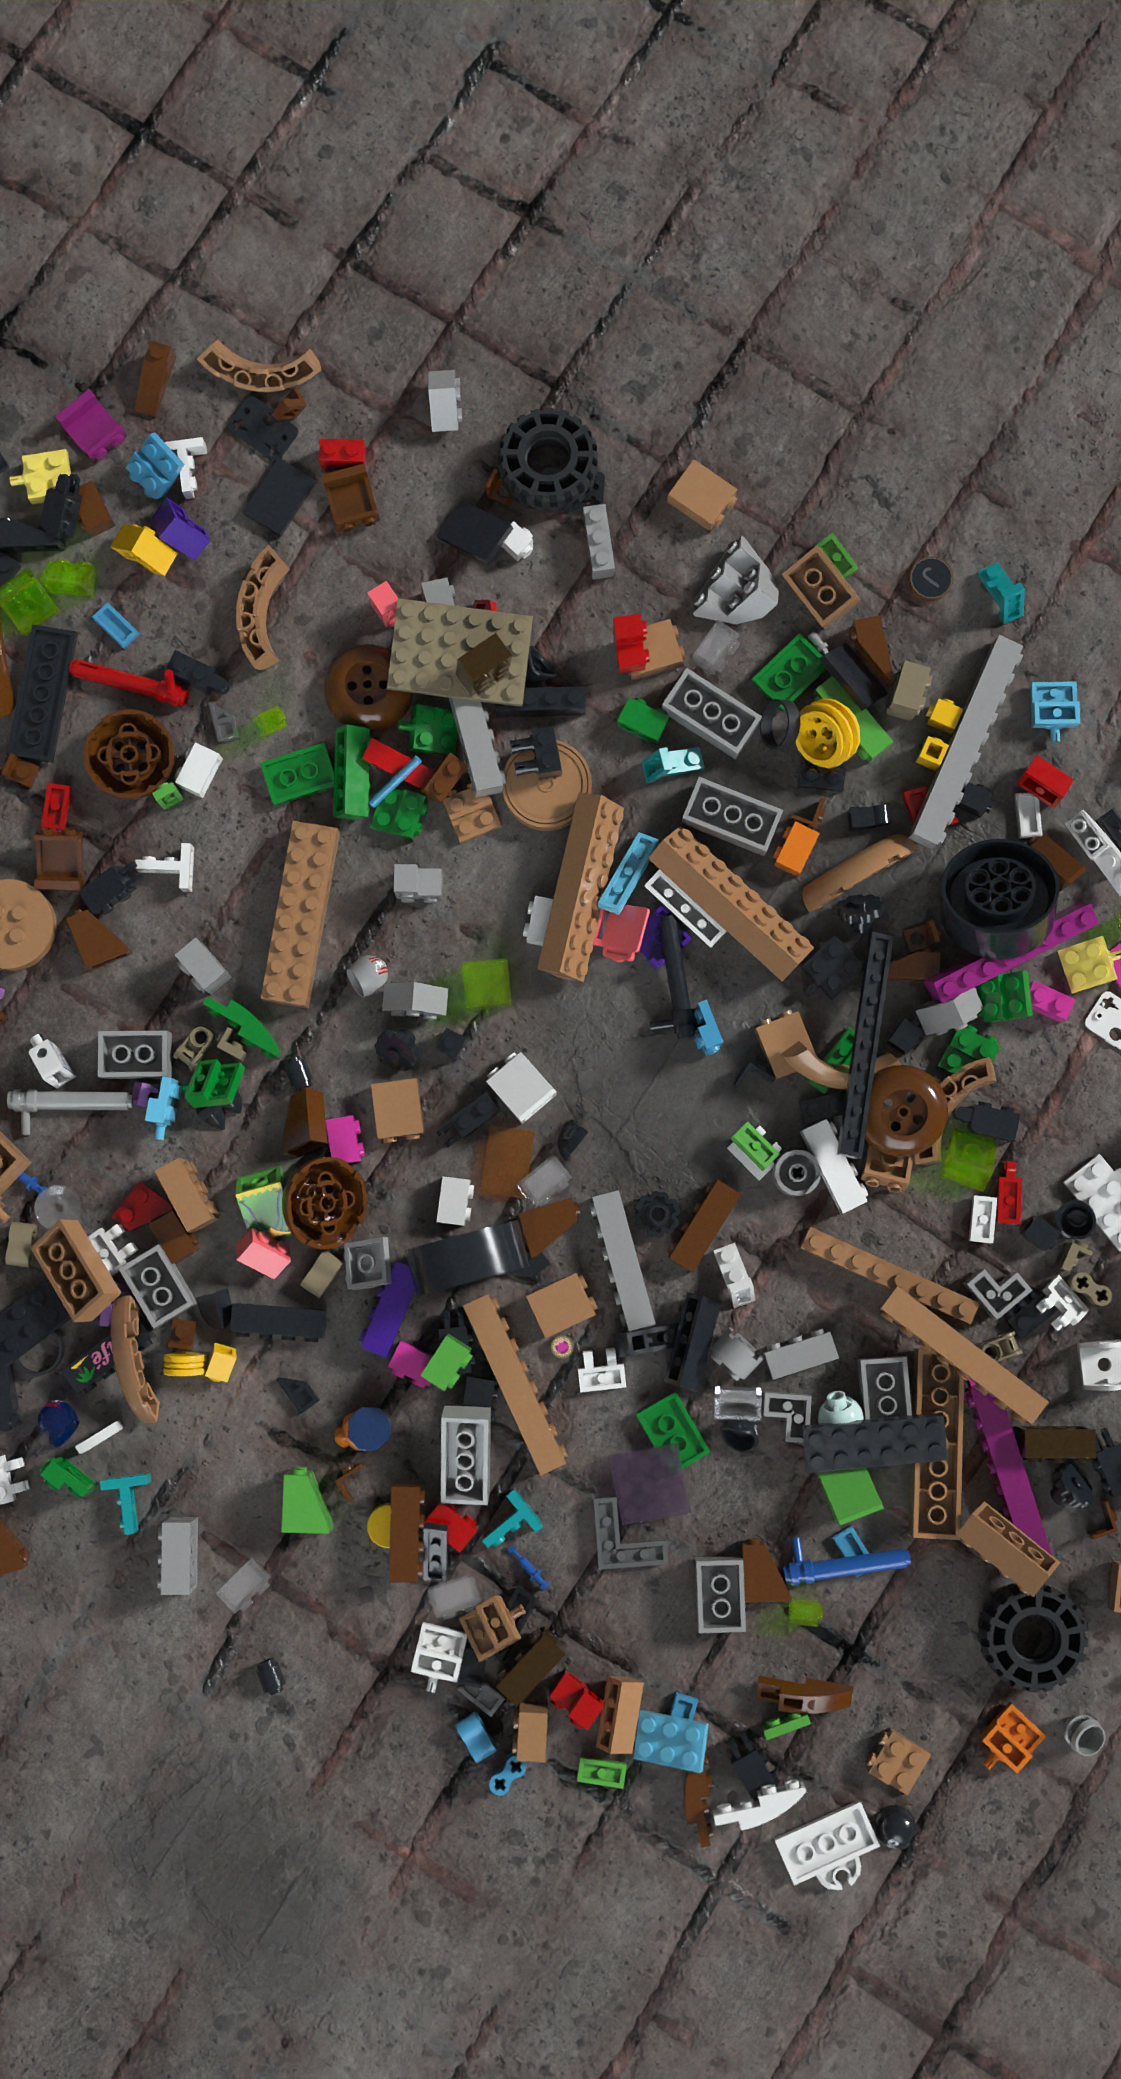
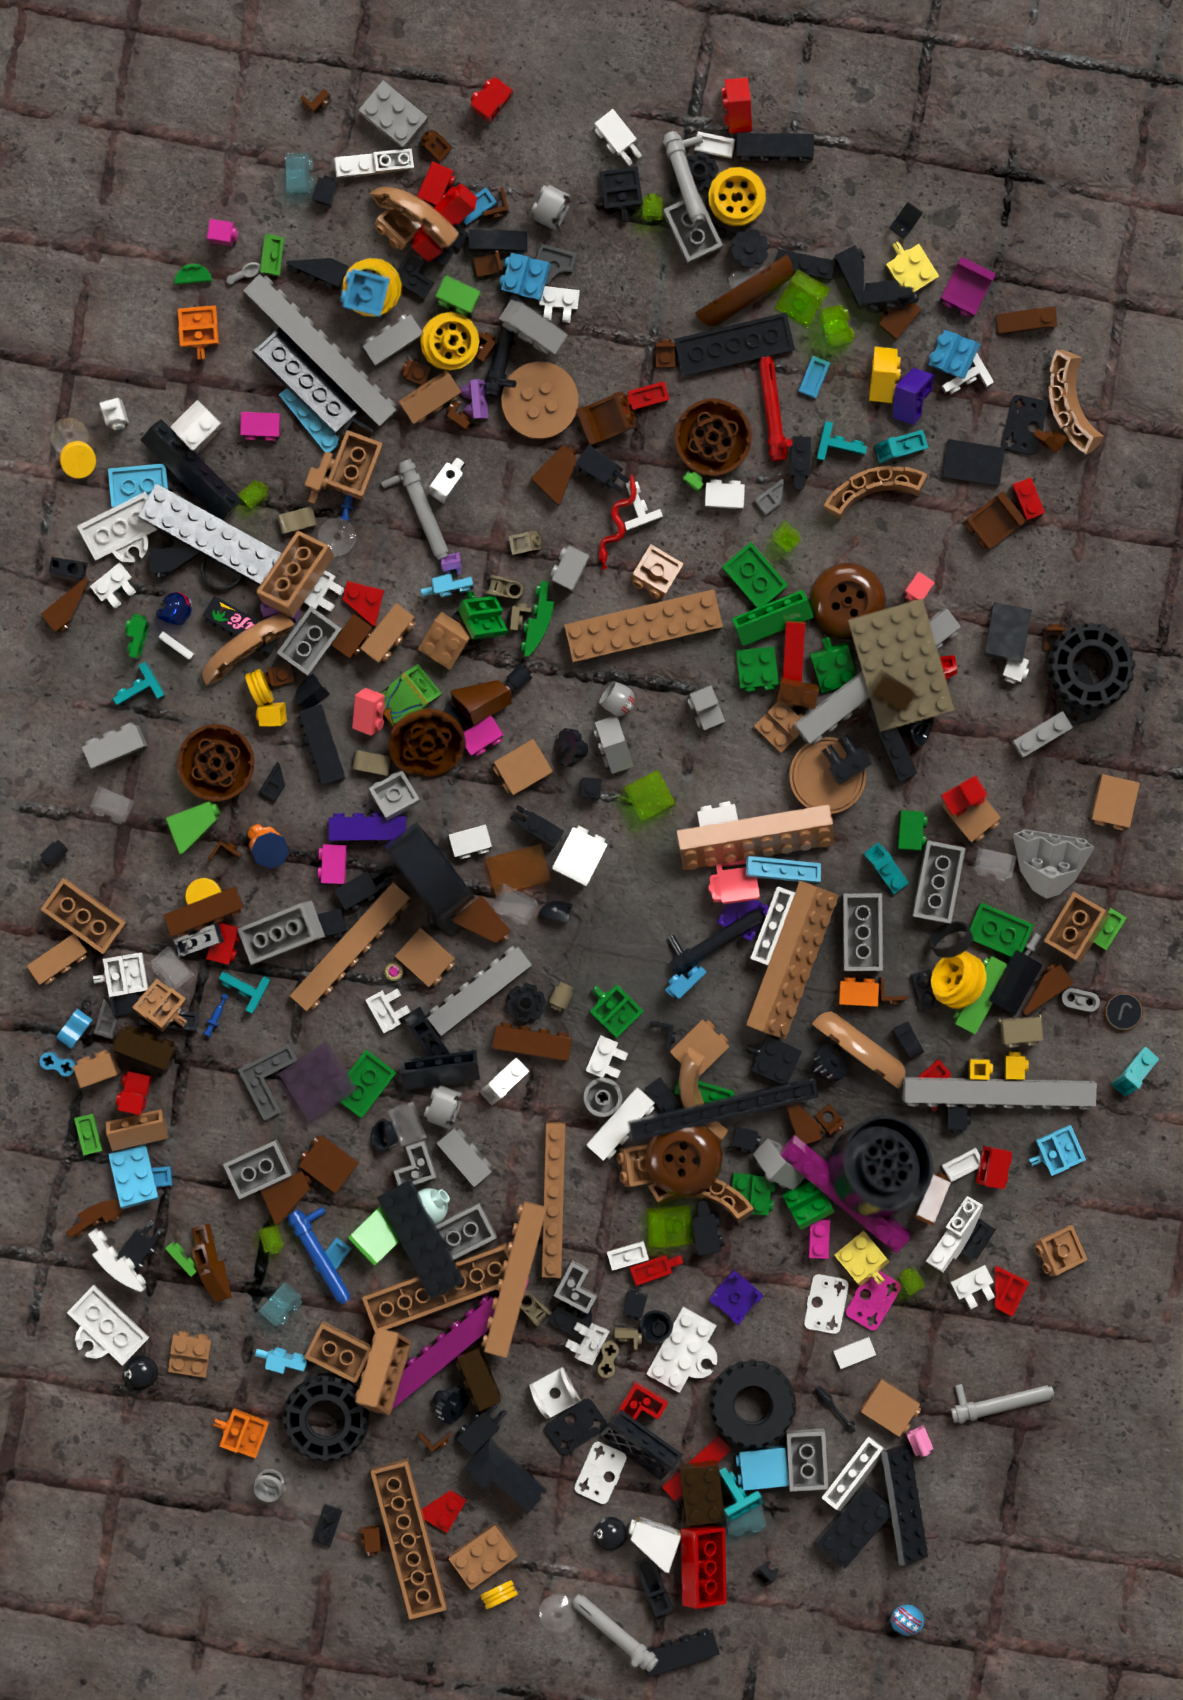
camera: 65 degrees right, 5 degrees up
light grey brick [98,1031,172,1079] -> none
dark azure bar [369,756,422,808] -> none
bright green brick [421,1334,472,1391] -> none
light grey brick [428,370,463,432] -> none
bright green plate [730,1122,780,1171] -> none
none -> medium nougat brick [27,934,89,985]
none -> medium nougat brick [41,878,128,954]
none -> reddish brown brick [177,724,255,801]
none -> medium azure plate [255,1347,308,1374]
none -> clear light blue brick [259,1281,302,1326]
none -> reddish brown panel [299,1134,360,1194]
none -> medium nougat brick [304,1321,372,1384]
none -> medium nougat brick [418,612,471,670]
none -> dark tan bracket [508,531,541,555]
none -> dark tan brick [549,982,574,1011]
none -> green plate [590,984,644,1038]
none -> red animal [598,475,637,570]
none -> plate [630,544,684,599]
none -> dark purple panel [709,1269,763,1325]
none -> teal bracket [816,421,867,462]
none -> teal bracket [874,430,928,464]
none -> light grey plate [1061,988,1100,1012]

